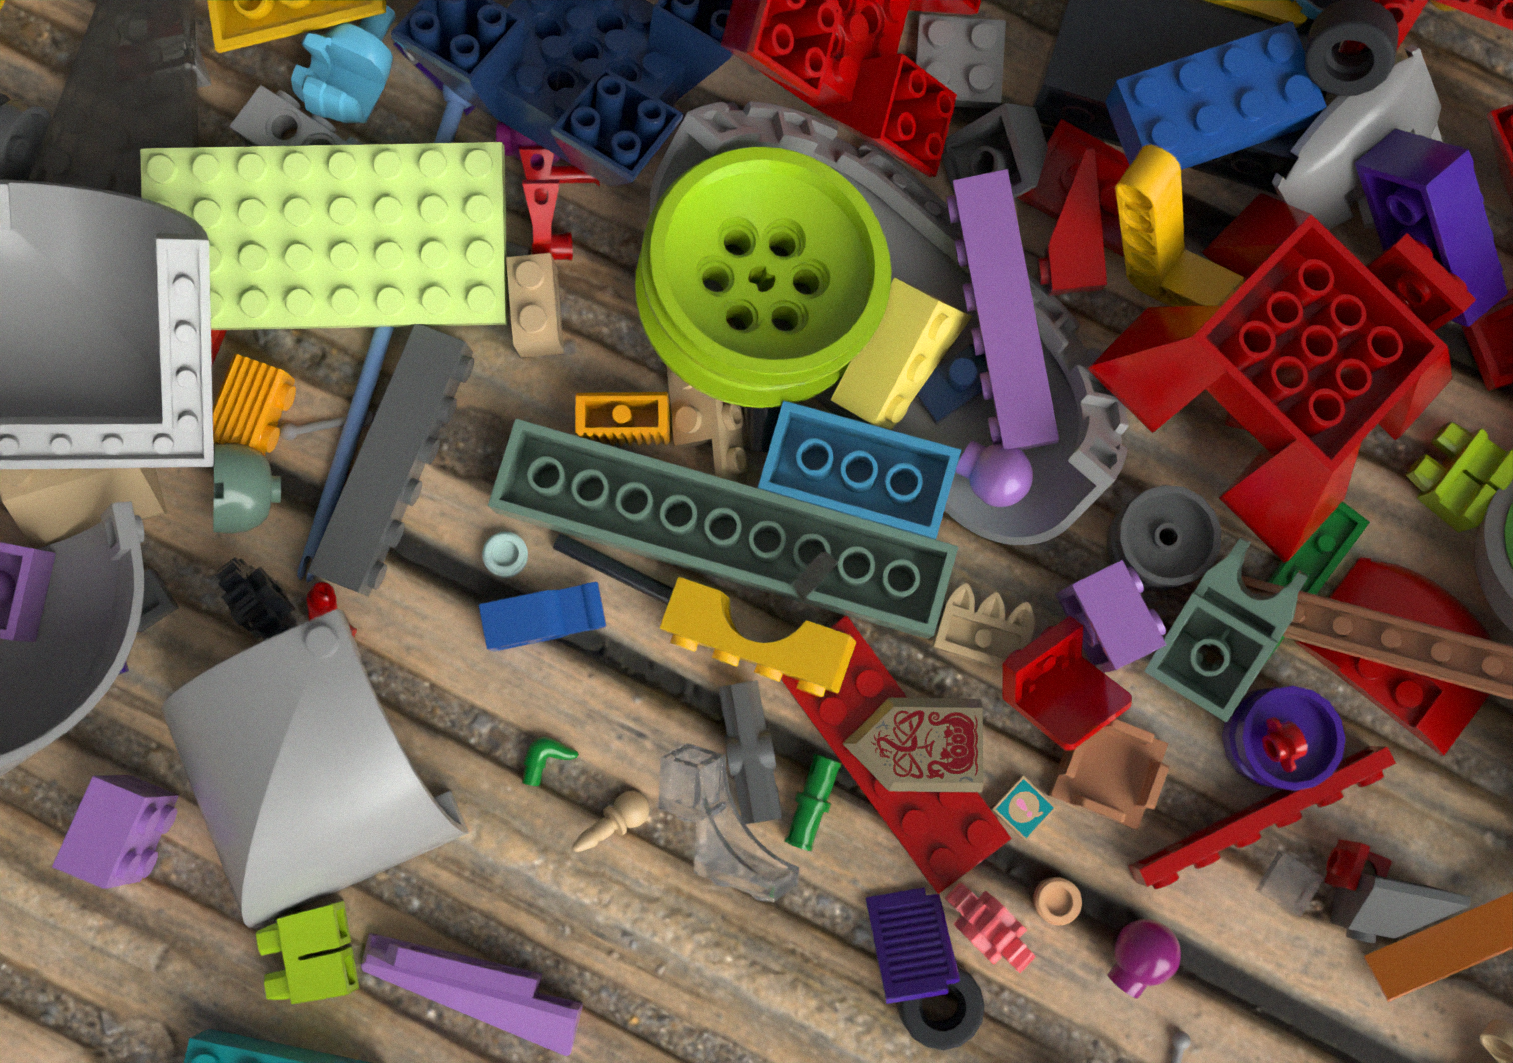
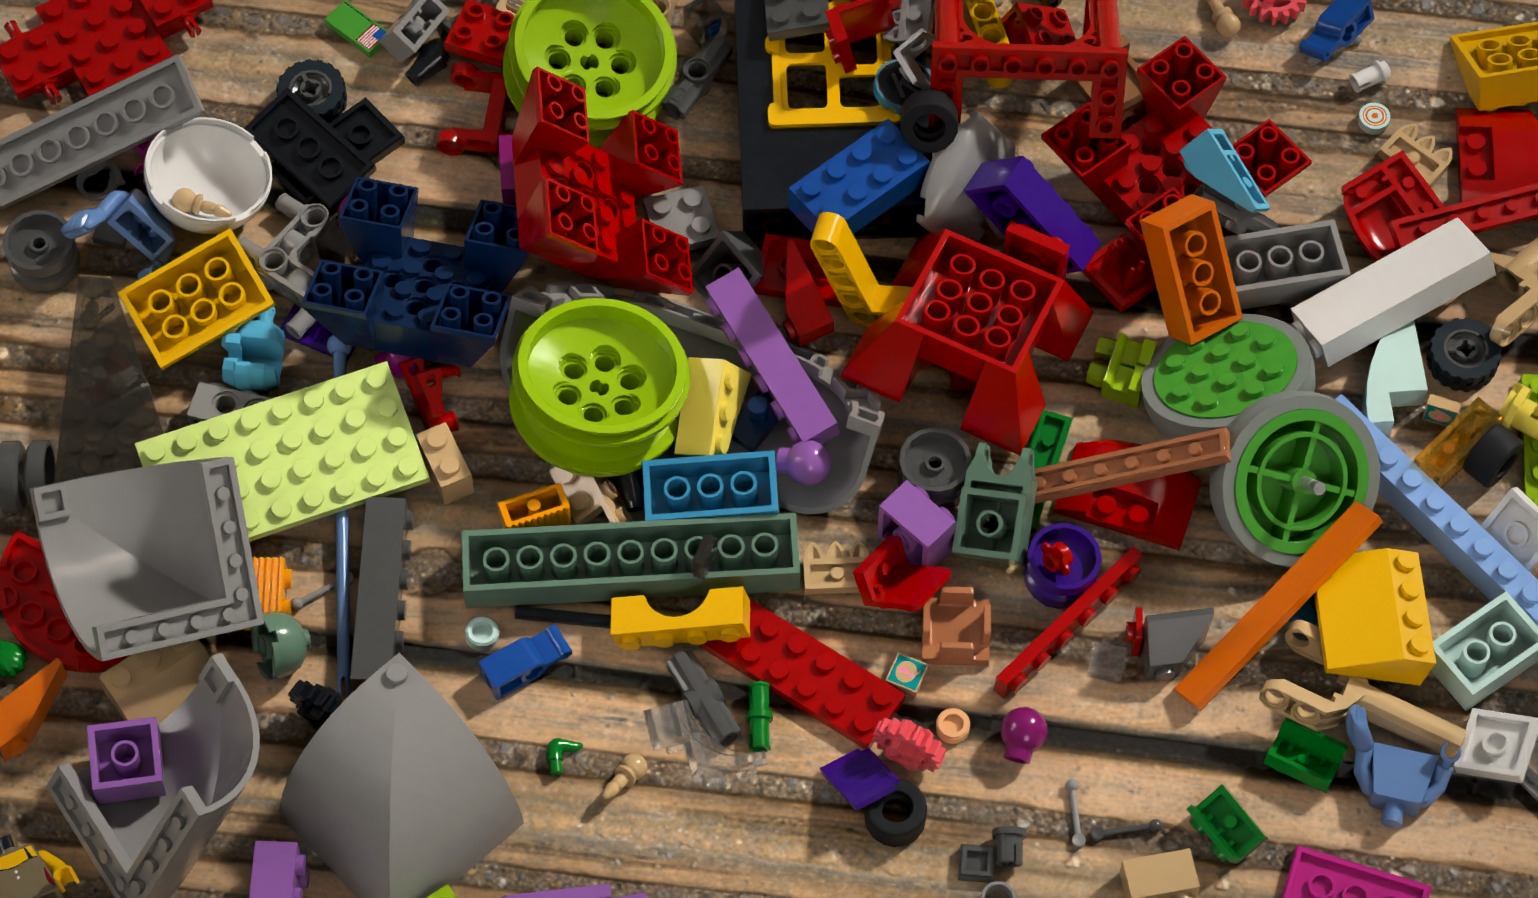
camera: 20 degrees left, 20 degrees down
dark tan tile [842,698,983,792] -> none

